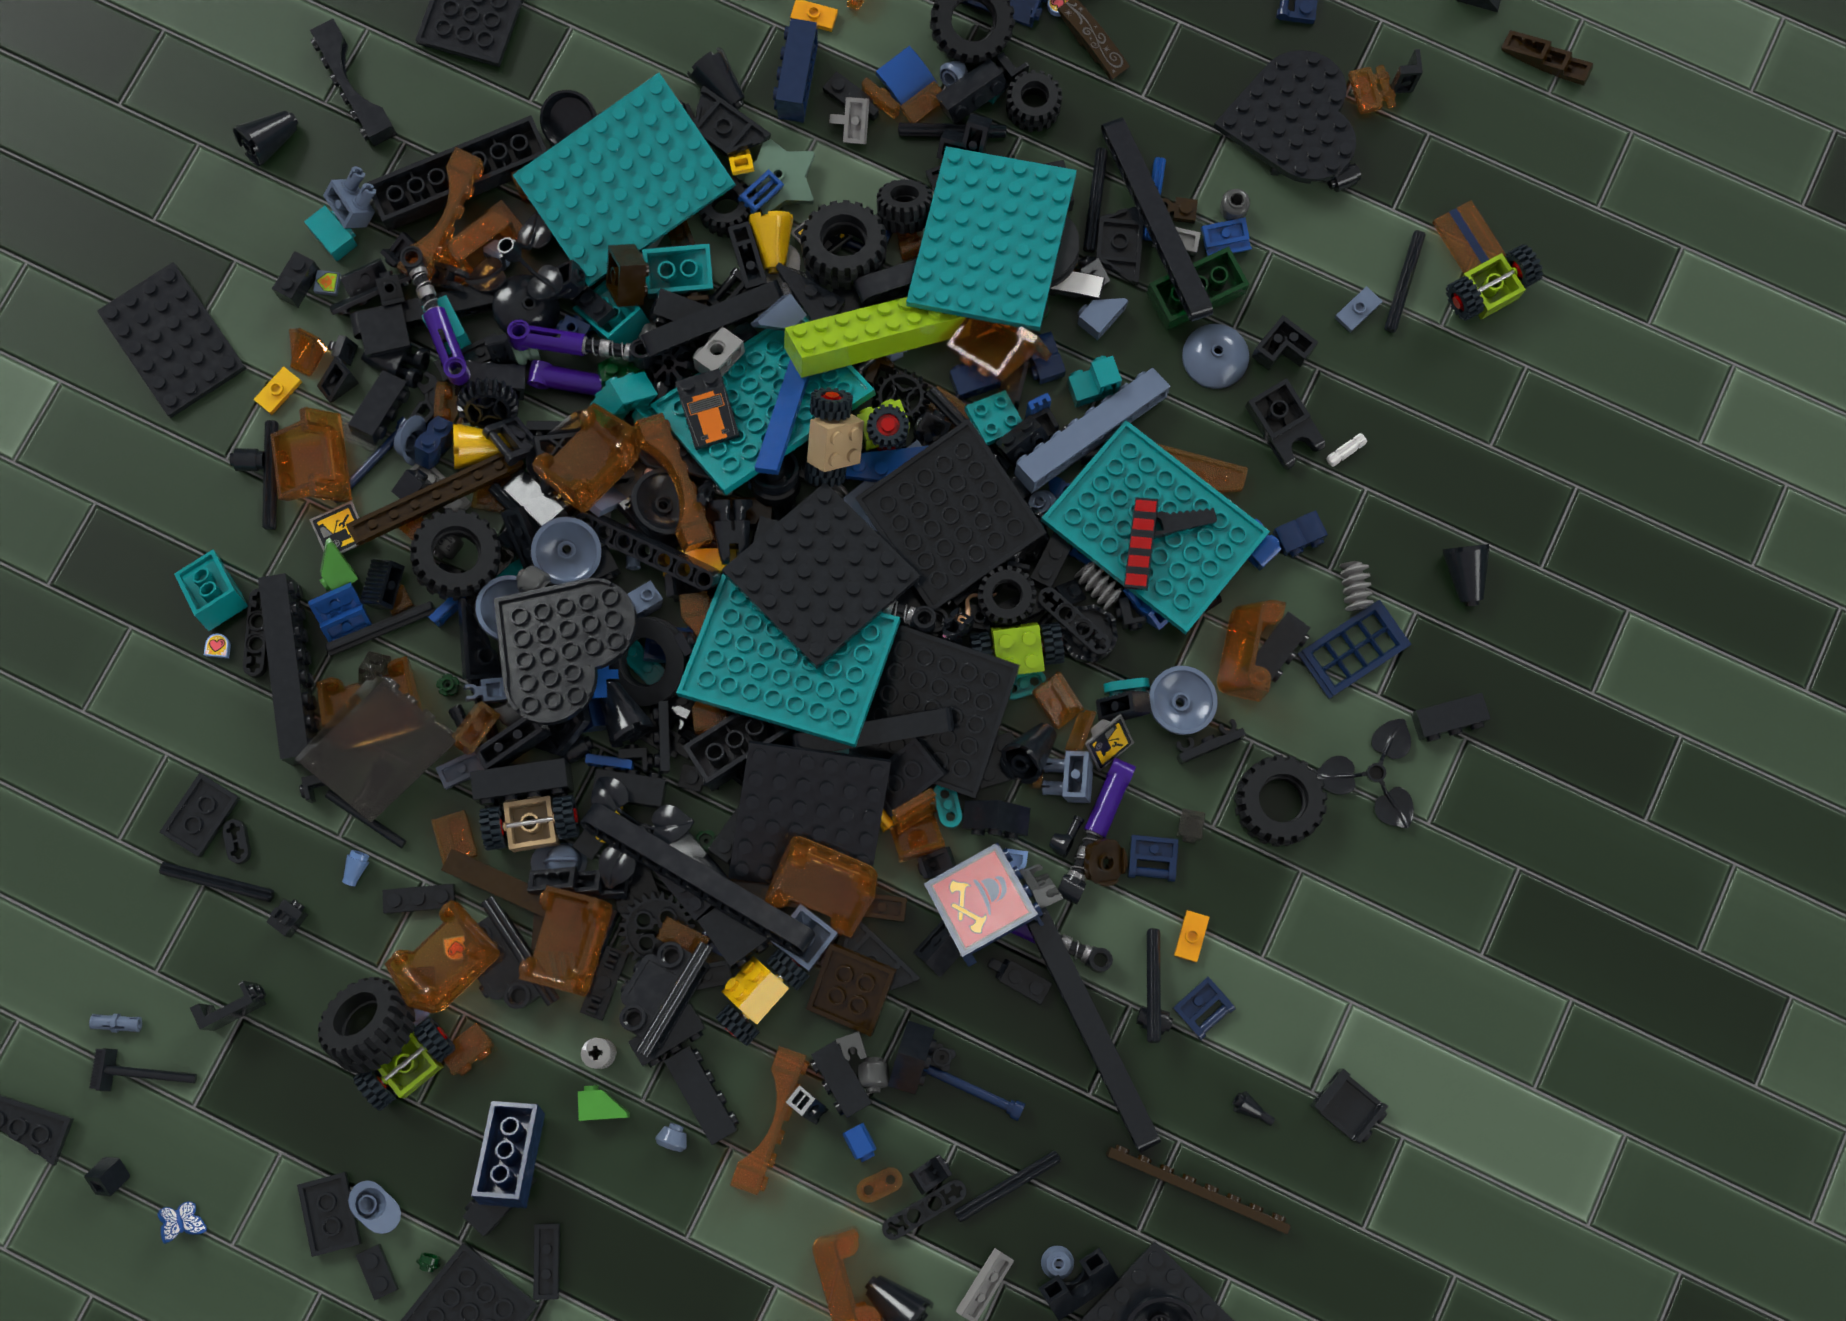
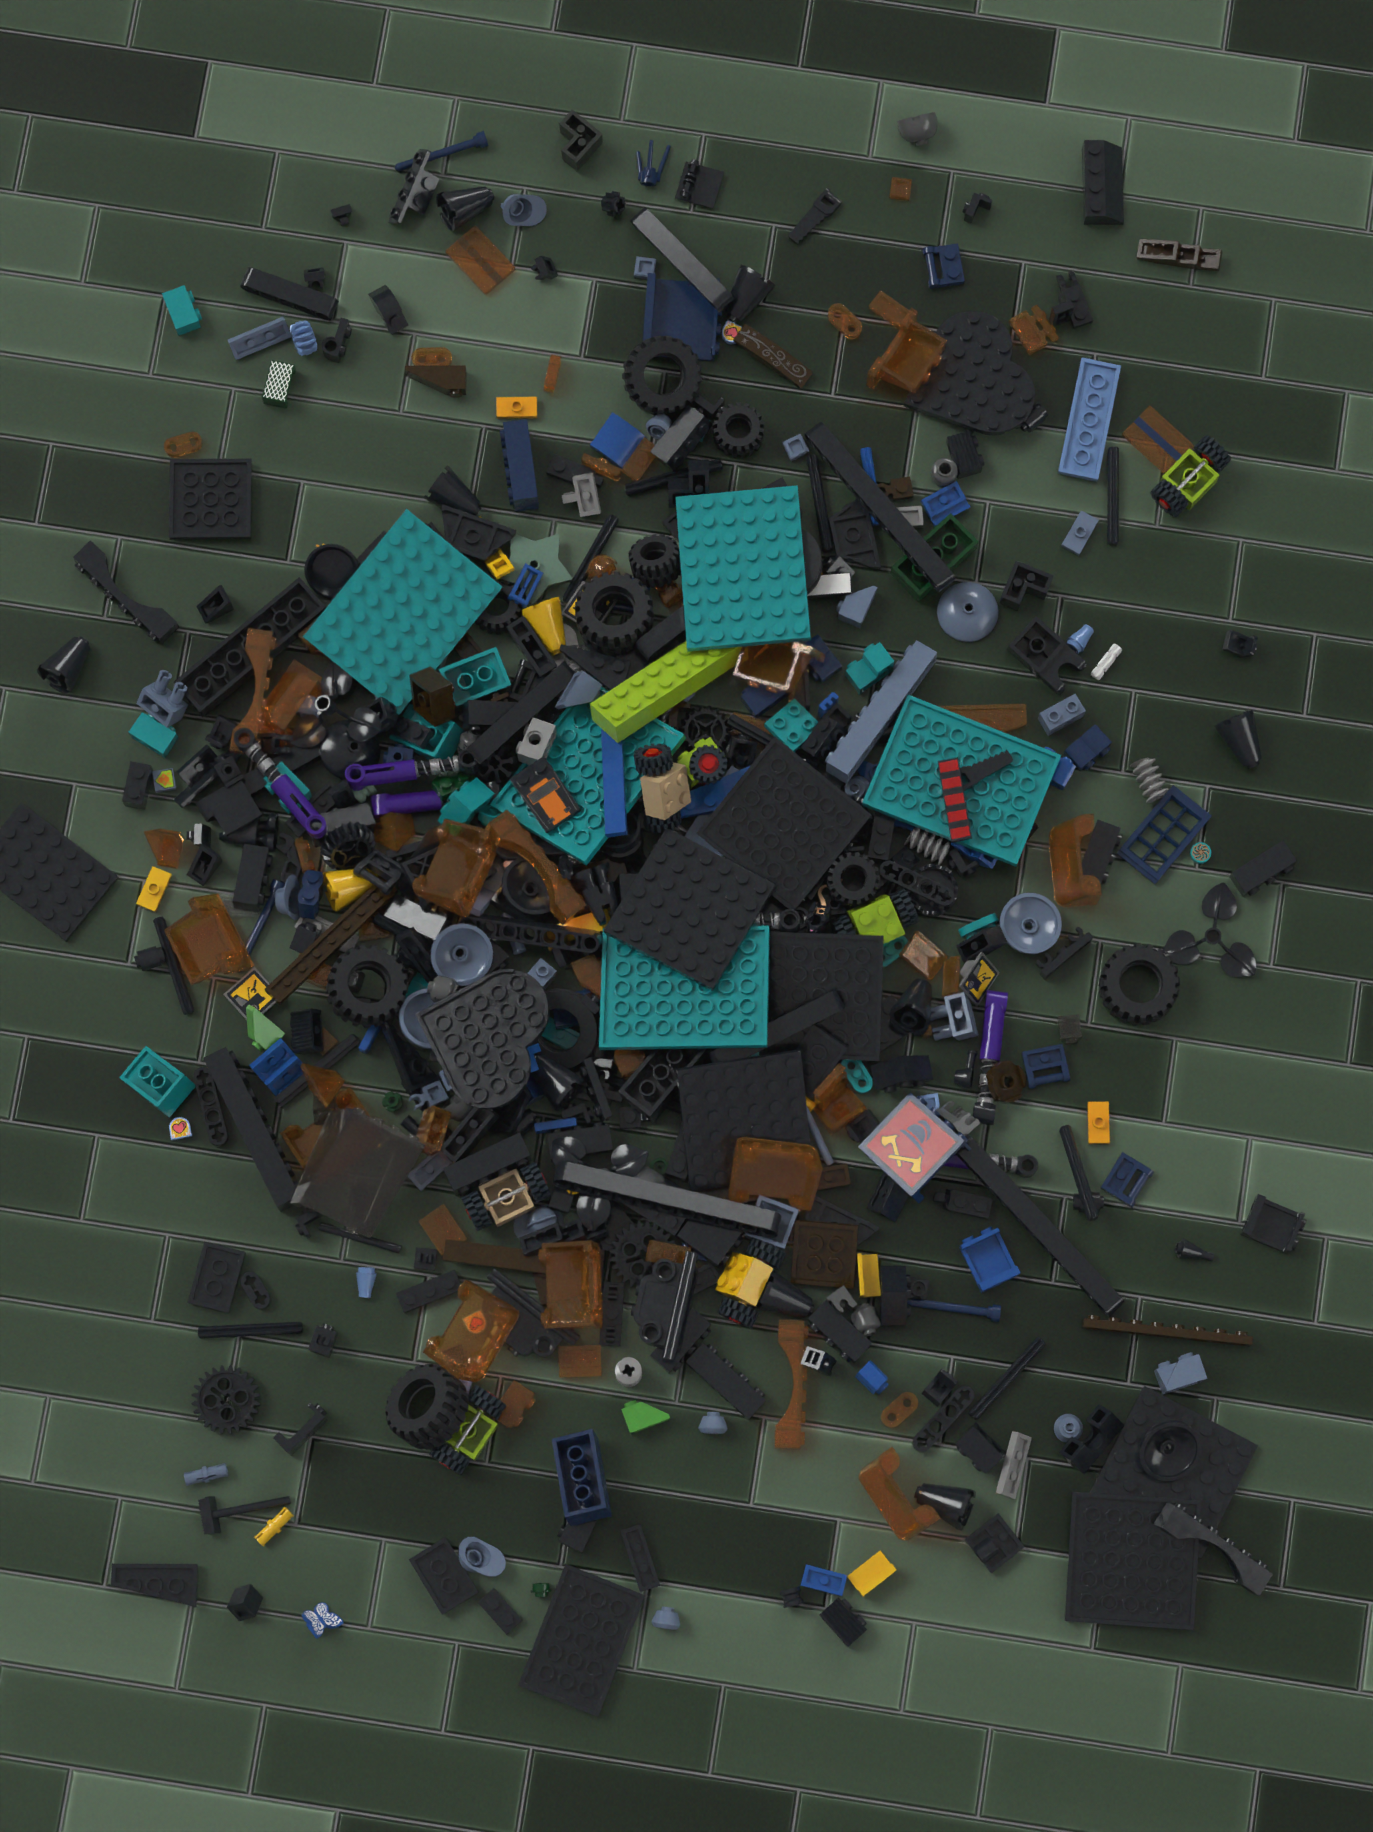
camera: 15 degrees left, 0 degrees up
none -> black gear [191,1365,261,1434]
none -> black slope [196,585,234,624]
none -> yellow pin [254,1506,294,1547]
none -> clear orange slope [300,1063,345,1108]
none -> clear orange slope [373,812,416,851]
none -> black tile [414,1247,438,1271]
none -> clear orange plate [558,1345,602,1378]
none -> black axle [562,514,619,603]
none -> clear orange hair [587,554,618,580]
none -> black cone [753,1270,814,1318]
none -> sand blue tile [782,434,809,461]
none -> sand blue bar [806,1106,834,1166]
none -> clear orange plate [828,303,862,339]
none -> yellow panel [856,1253,881,1298]
none -> clear orange windscreen [866,307,947,393]
none -> clear orange plate [868,290,913,330]
none -> black brick [946,430,985,479]
none -> black brick [956,1422,1006,1474]
none -> blue panel [959,1227,1020,1293]
none -> sand blue brick [1038,694,1086,736]
none -> black hinge [1056,270,1093,329]
none -> medium blue plate [1058,358,1121,482]
none -> medium blue cone [1066,624,1094,654]
none -> sand blue slope [1154,1352,1207,1395]
none -> tile [1190,842,1211,864]
none -> black bracket [1222,630,1258,658]

